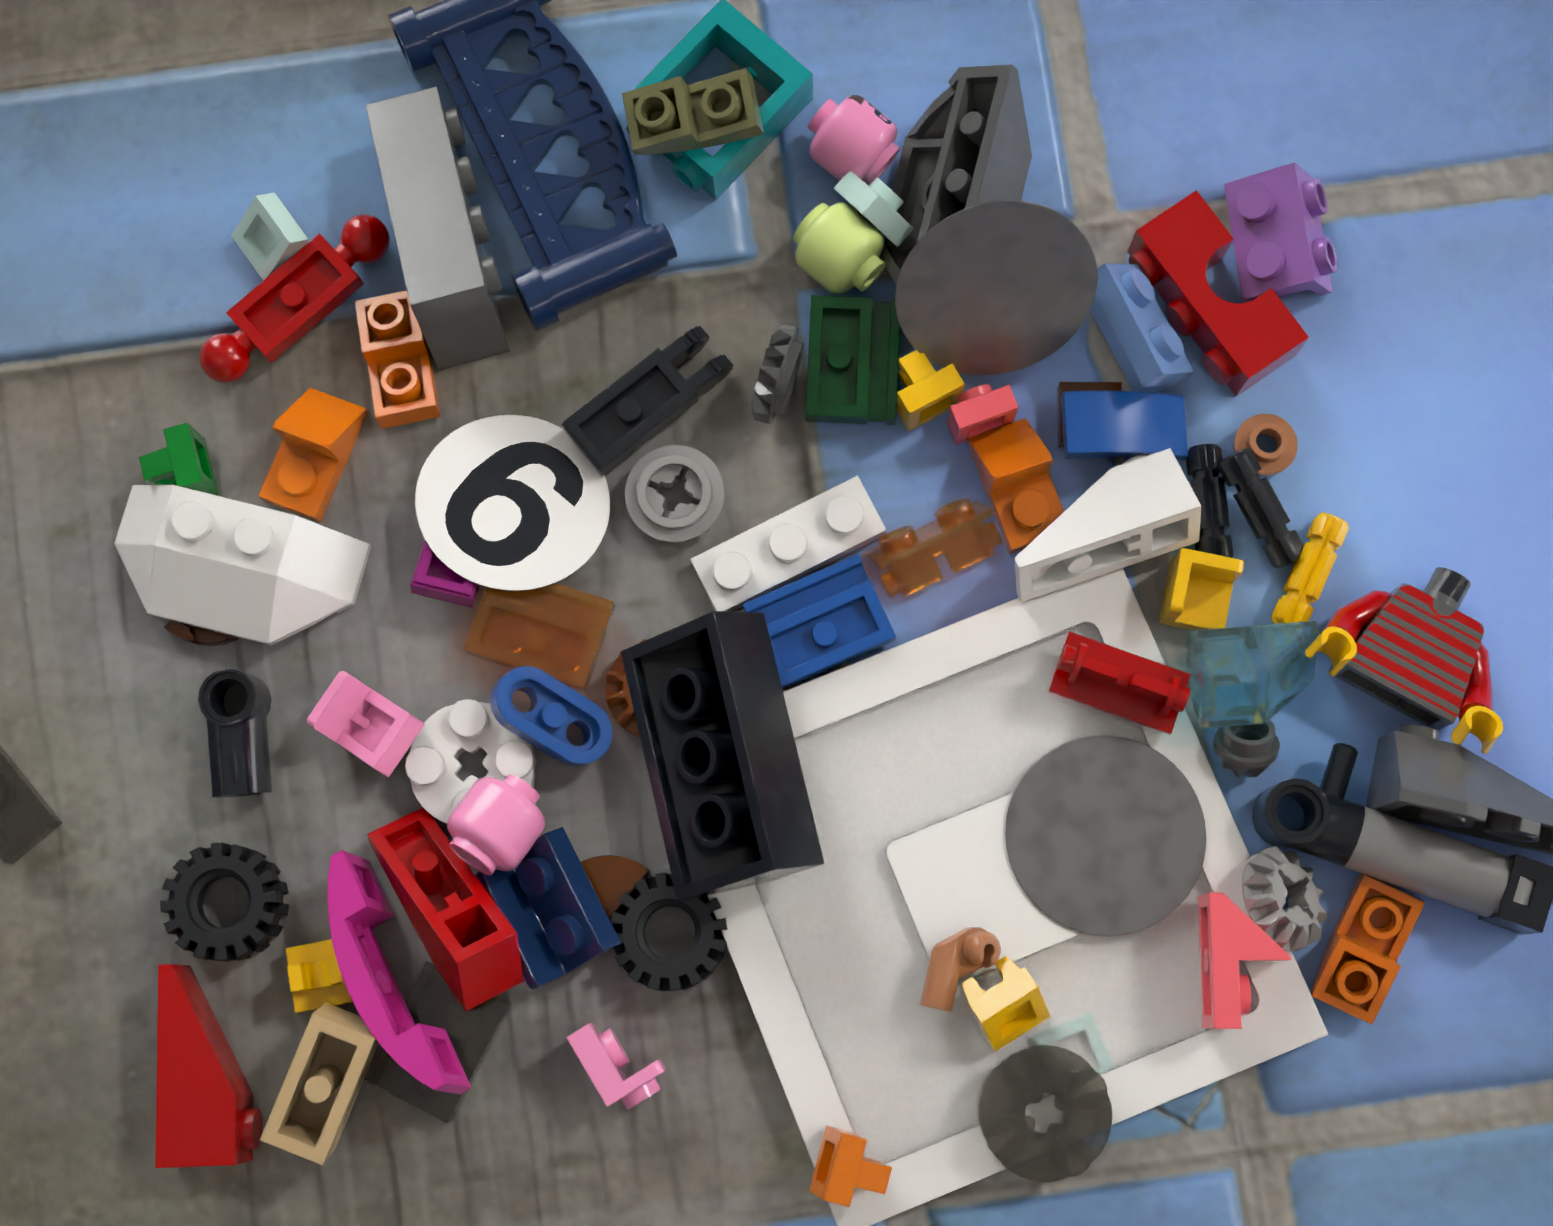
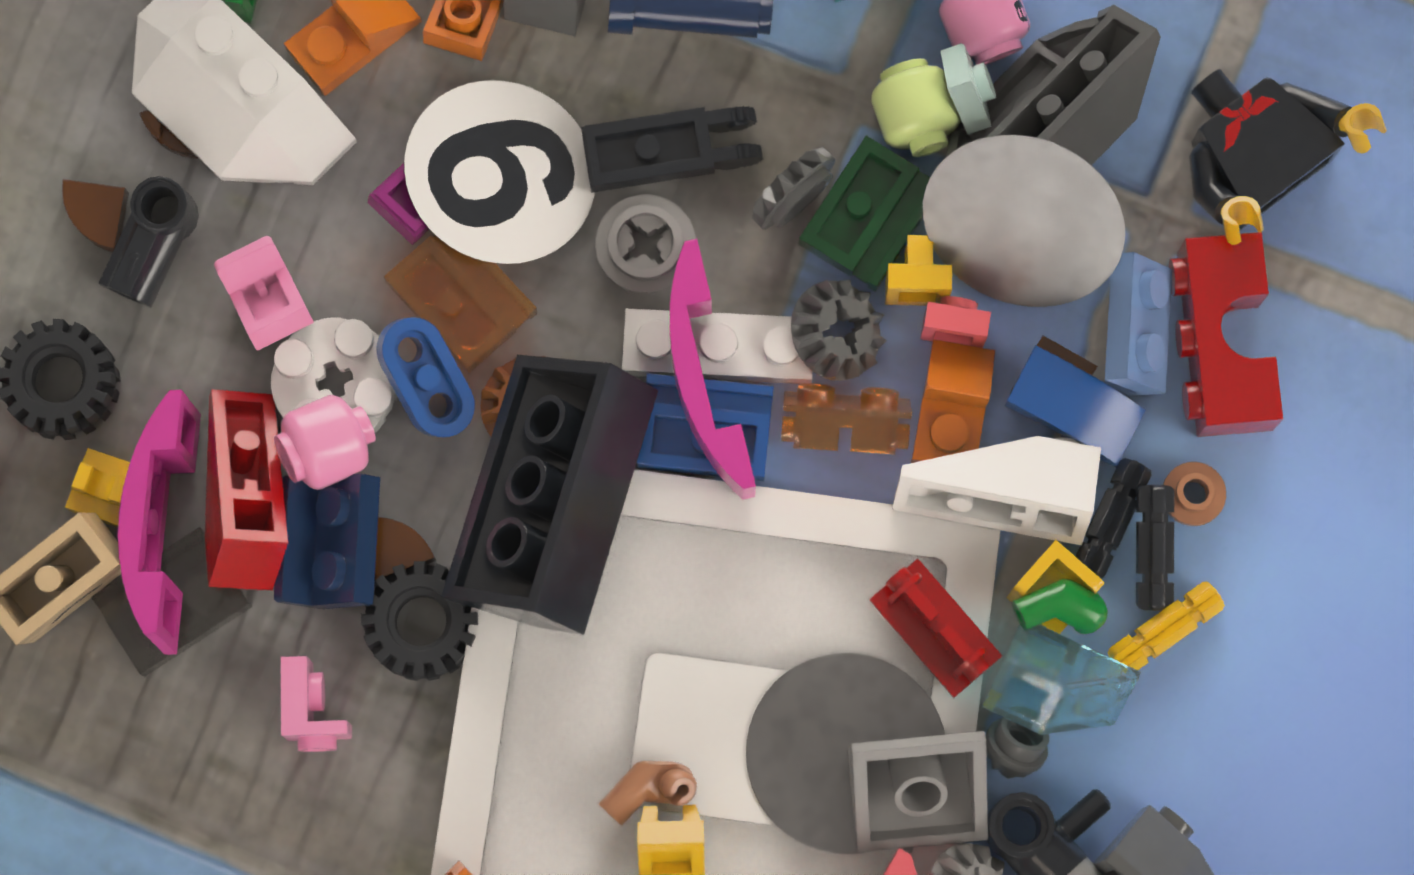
camera: 25 degrees right, 0 degrees up
medium lavender bracket [1224,162,1337,302] -> none
torso [1304,567,1503,754] -> none
none -> reddish brown tile [62,179,129,252]
none -> dark pink slope [669,238,756,500]
none -> dark grey gear [791,280,887,381]
none -> light grey slope [847,731,988,852]
none -> green arm [1012,579,1108,634]
none -> black torso [1189,69,1387,245]

